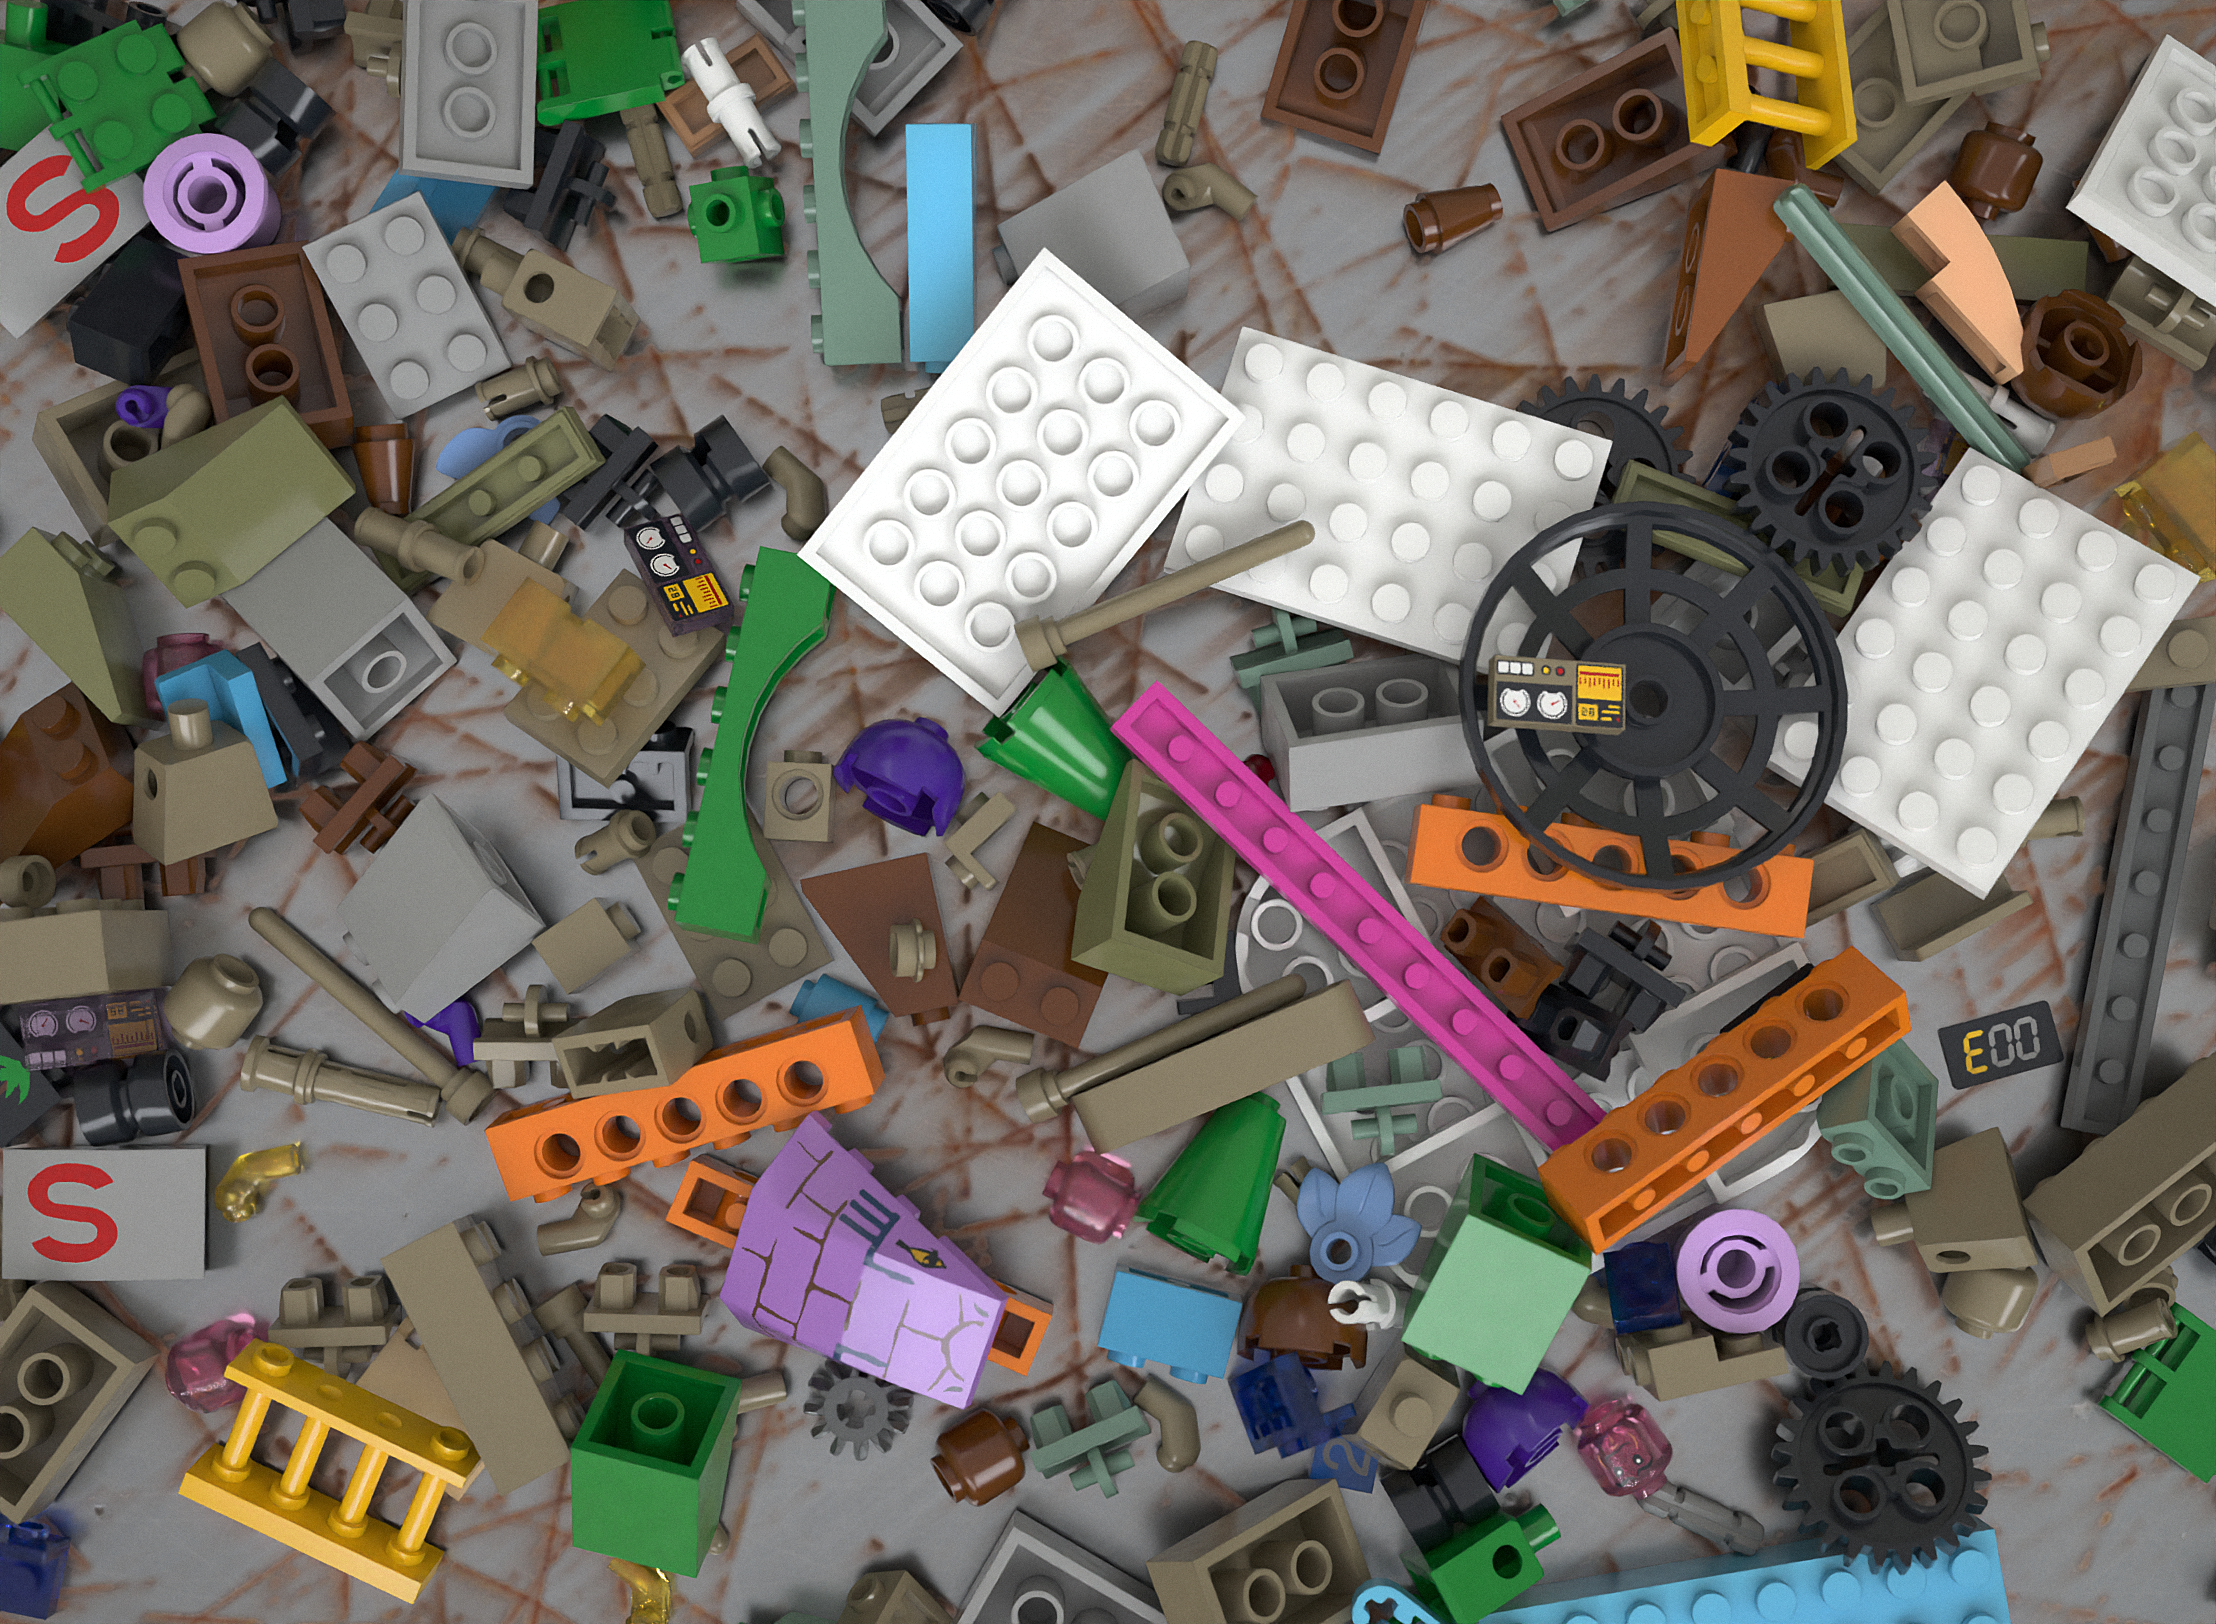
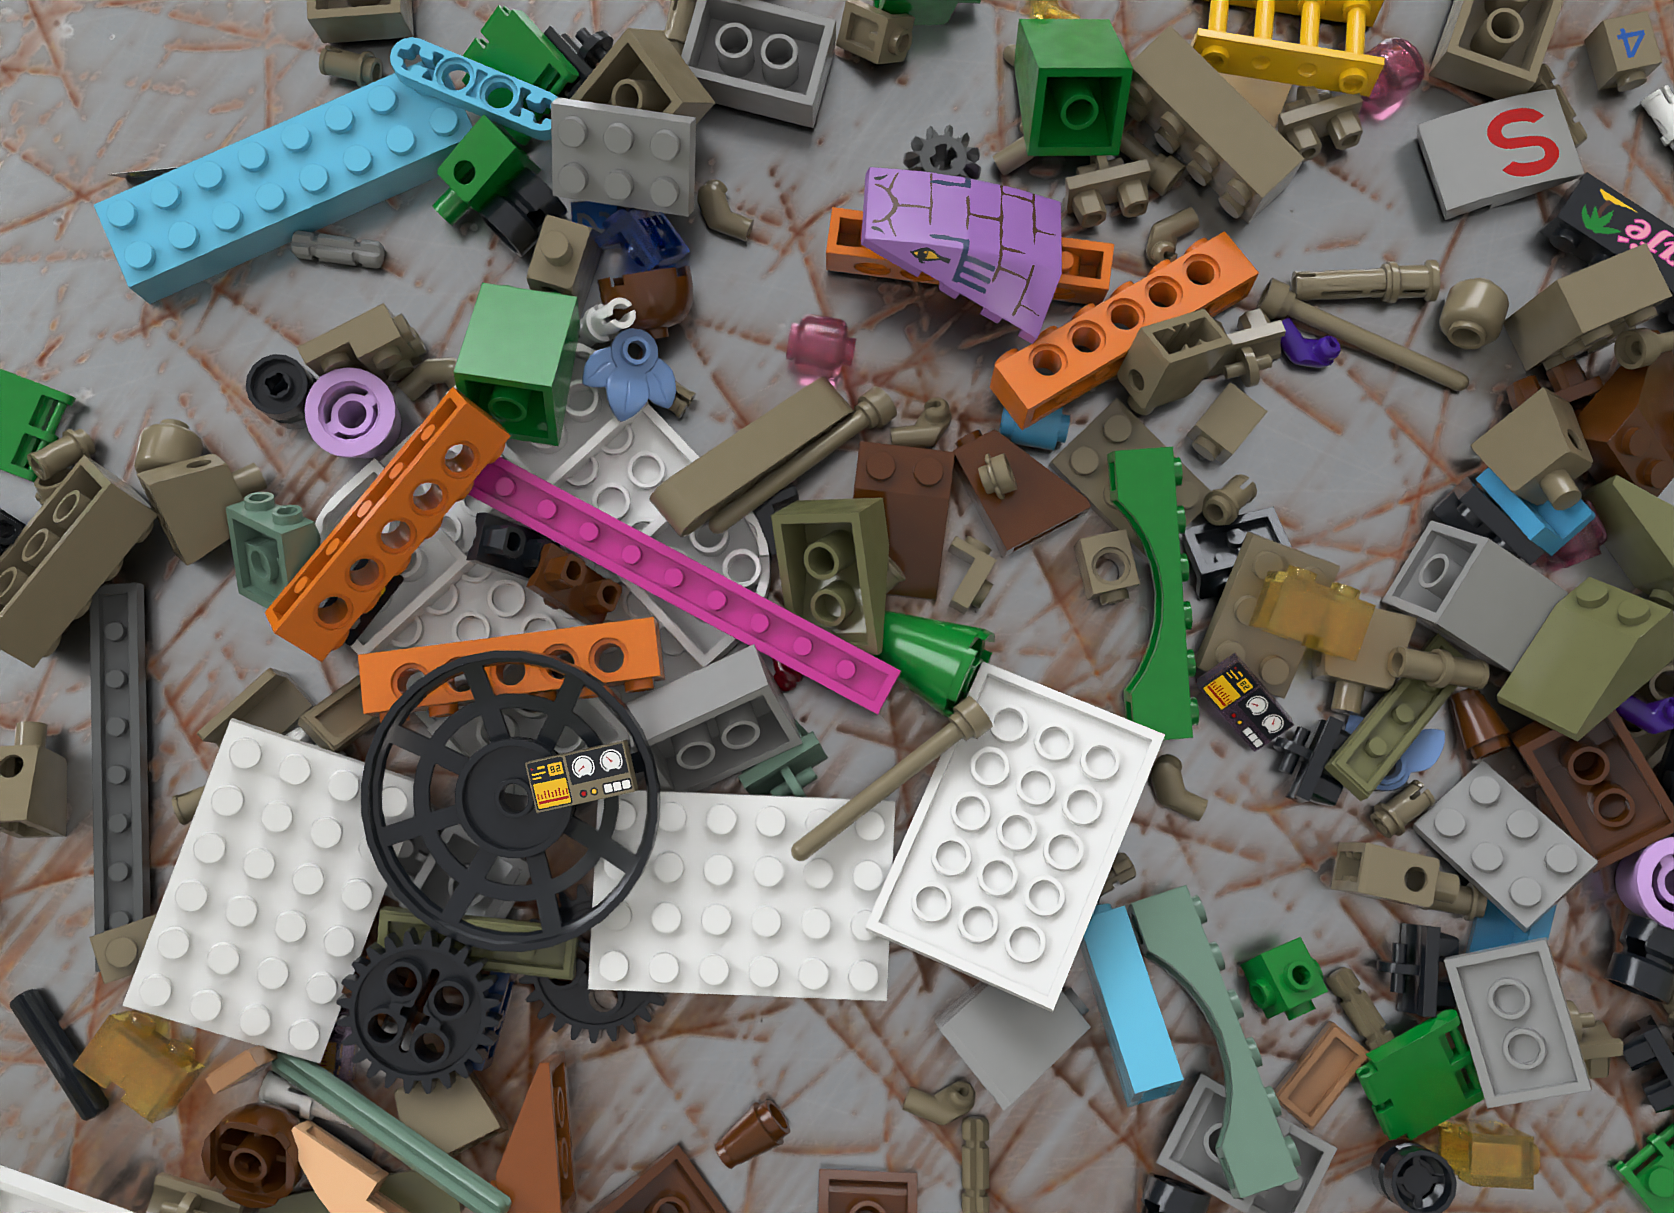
camera: 165 degrees right, 5 degrees down
tile [18,988,164,1072] -> none
black wheel [74,1048,194,1147] -> none
dark tan arm [161,383,213,450] -> none
clear yellow arm [214,1143,302,1223] -> none
reddish brown hips [298,740,420,855] -> none
light grey slope [336,792,548,1024] -> none
black wheel [650,414,771,533] -> none
white pin [681,37,782,169] -> none
dark purple cylinder [833,717,965,837] -> none
reddish brown head [930,1408,1030,1507] -> none
sand green hips [1030,1380,1152,1499] -> none
dark azure brick [1097,1263,1243,1384] -> none
green cone [1132,1091,1287,1276] -> none
sand green hips [1320,1046,1443,1156] -> none
dark purple cylinder [1462,1366,1591,1494] -> none
black hips [1558,919,1687,1035] -> none
clear pink head [1576,1398,1674,1500] -> none
clear blue bracket [1603,1241,1683,1335] -> none
black gear [1771,1360,1992,1575] -> none
black sticker [1939,1001,2064,1090] -> none
none -> light grey plate [551,97,696,217]

